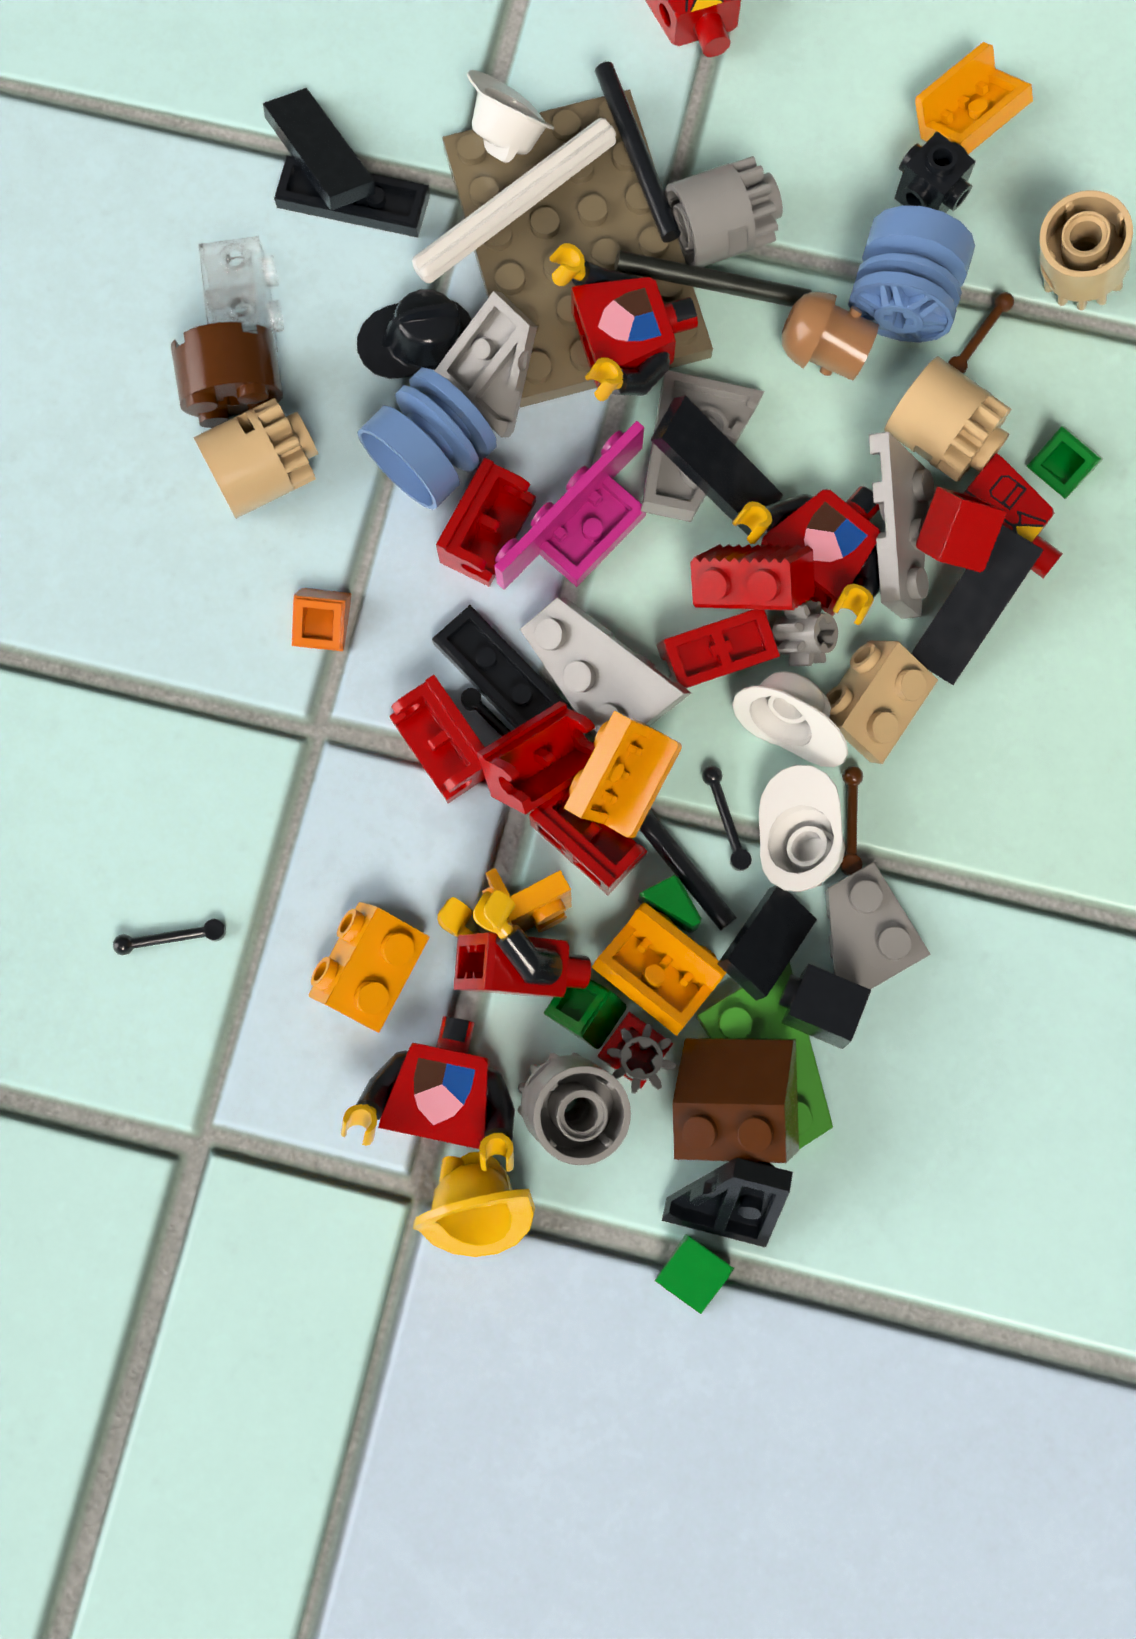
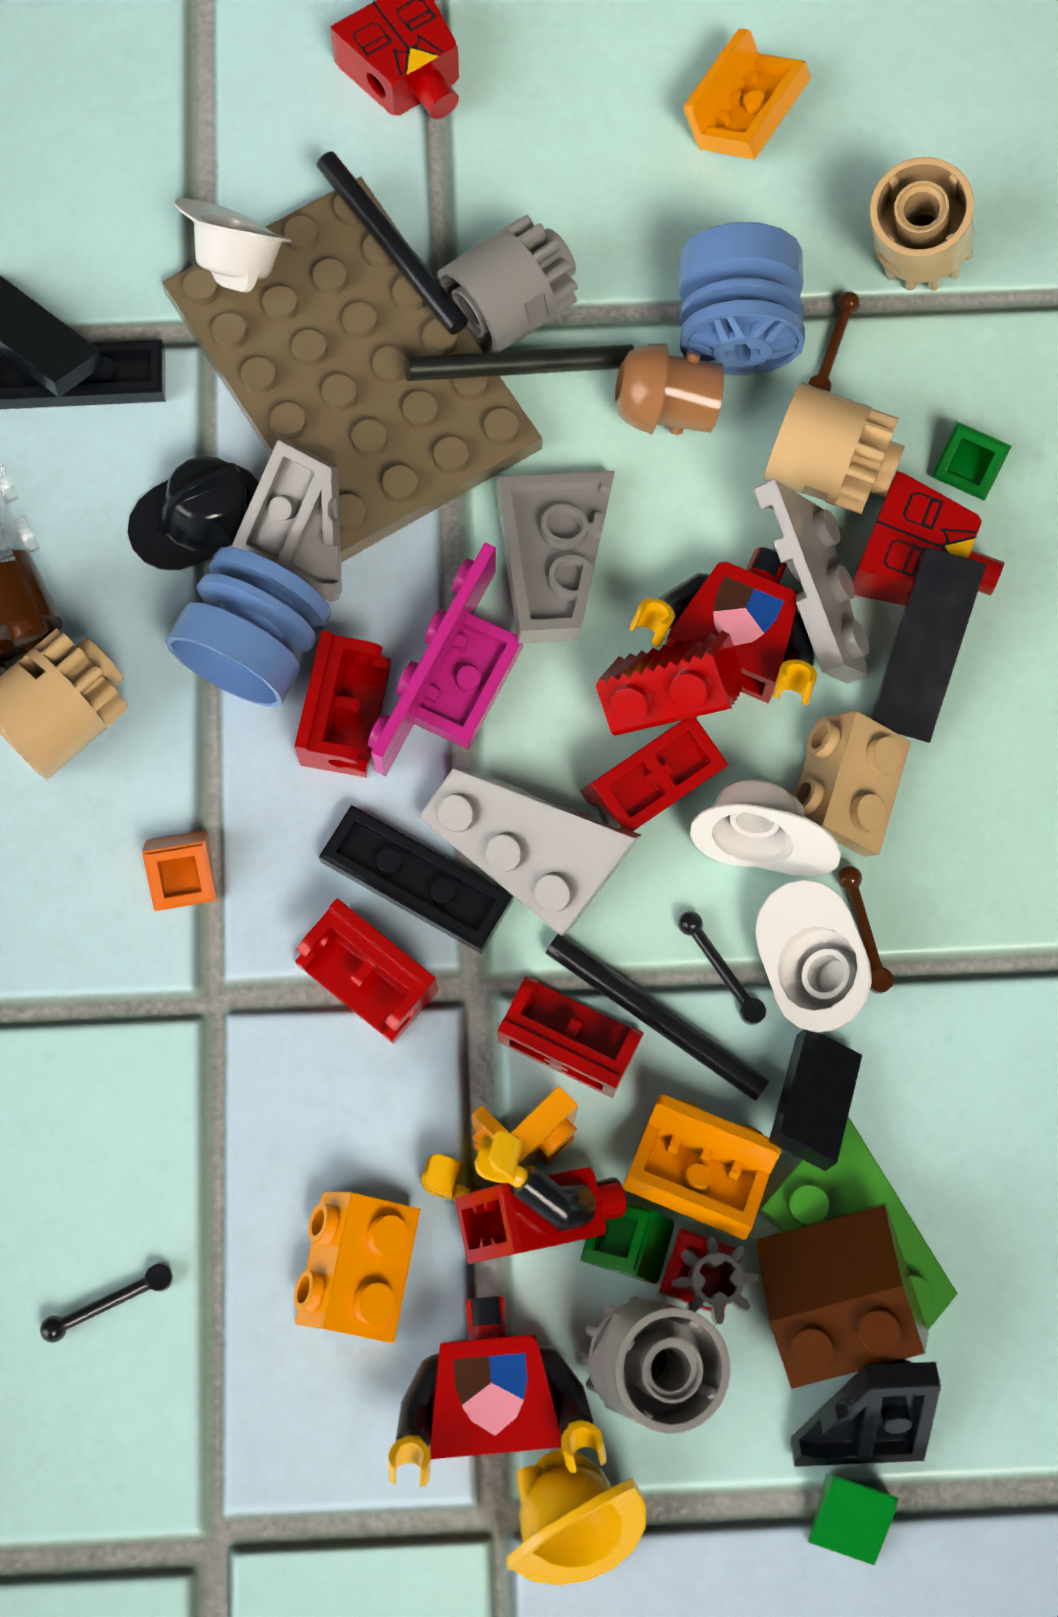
camera: 20 degrees left, 5 degrees down
white axle [412,118,616,283] -> none
black hinge [461,688,511,736] -> none
red hinge [477,701,595,815] -> none
torso [549,243,698,401] -> none
light orange bracket [564,711,682,838] -> none
green slope [638,875,702,933] -> none
black tile [650,395,783,536] -> none
light grey gear [772,601,838,667] -> none
black brick [778,964,871,1049] -> none
light grey wing [825,862,931,989] -> none
black brick [894,131,976,213] -> none
red panel [916,486,1007,572] -> none

